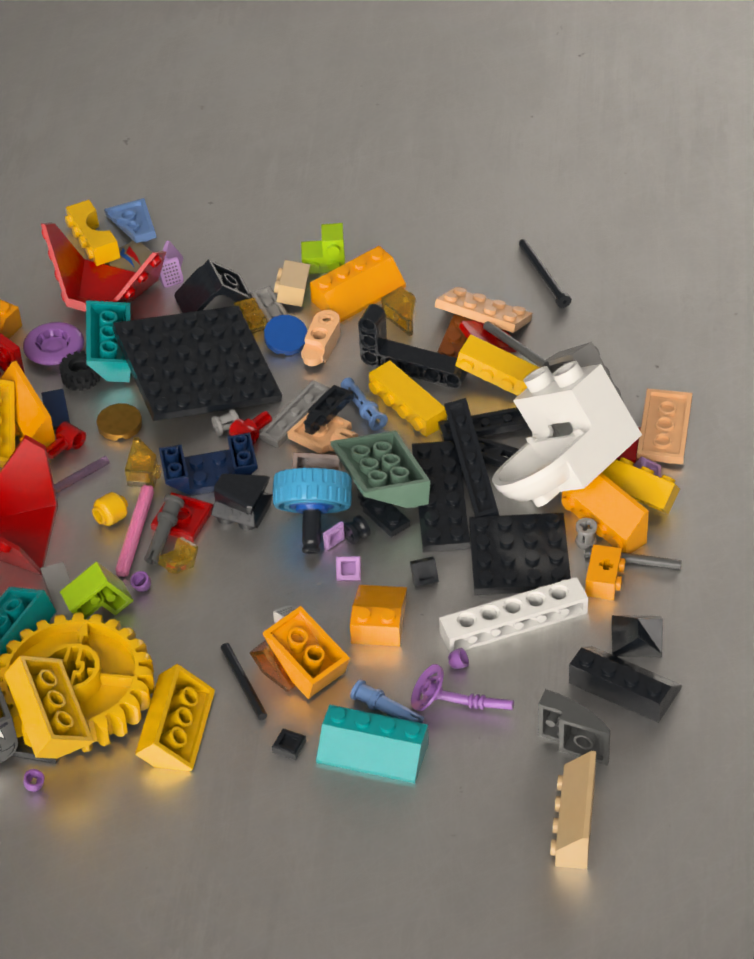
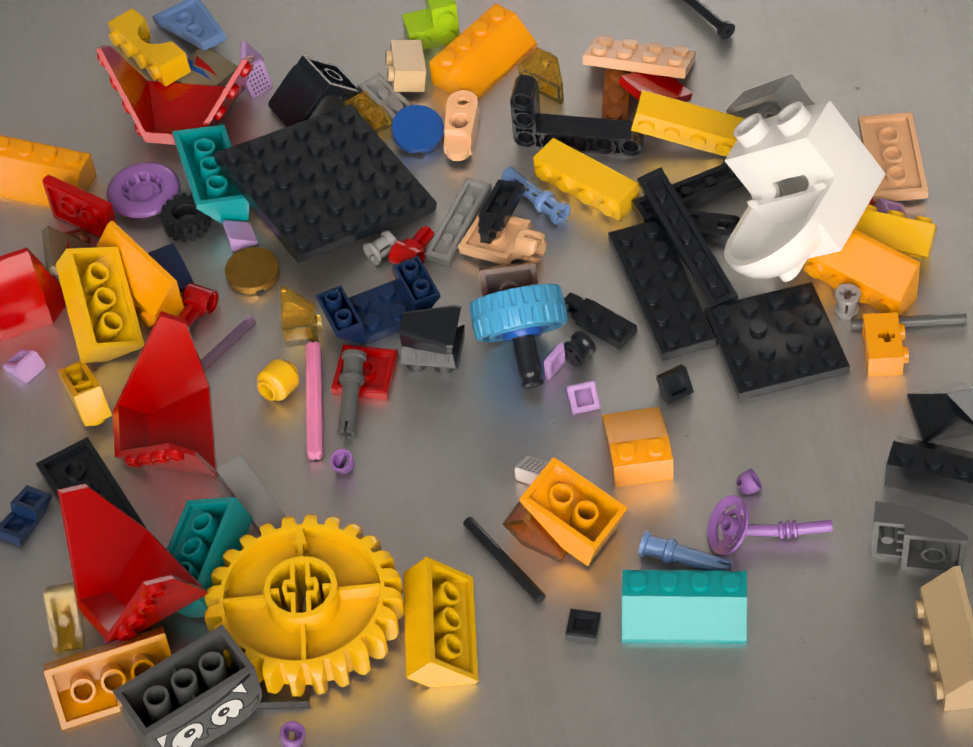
camera: 10 degrees left, 5 degrees up
yellow slope [4,656,93,759] -> none
lime brick [60,561,134,620] -> none
clear yellow bracket [158,537,198,574] -> none
sand green slope [330,430,430,508] -> none
white brick [439,577,588,654] -> none
dark grey bar [483,321,549,368] -> none
none -> lavender slope [222,221,258,252]

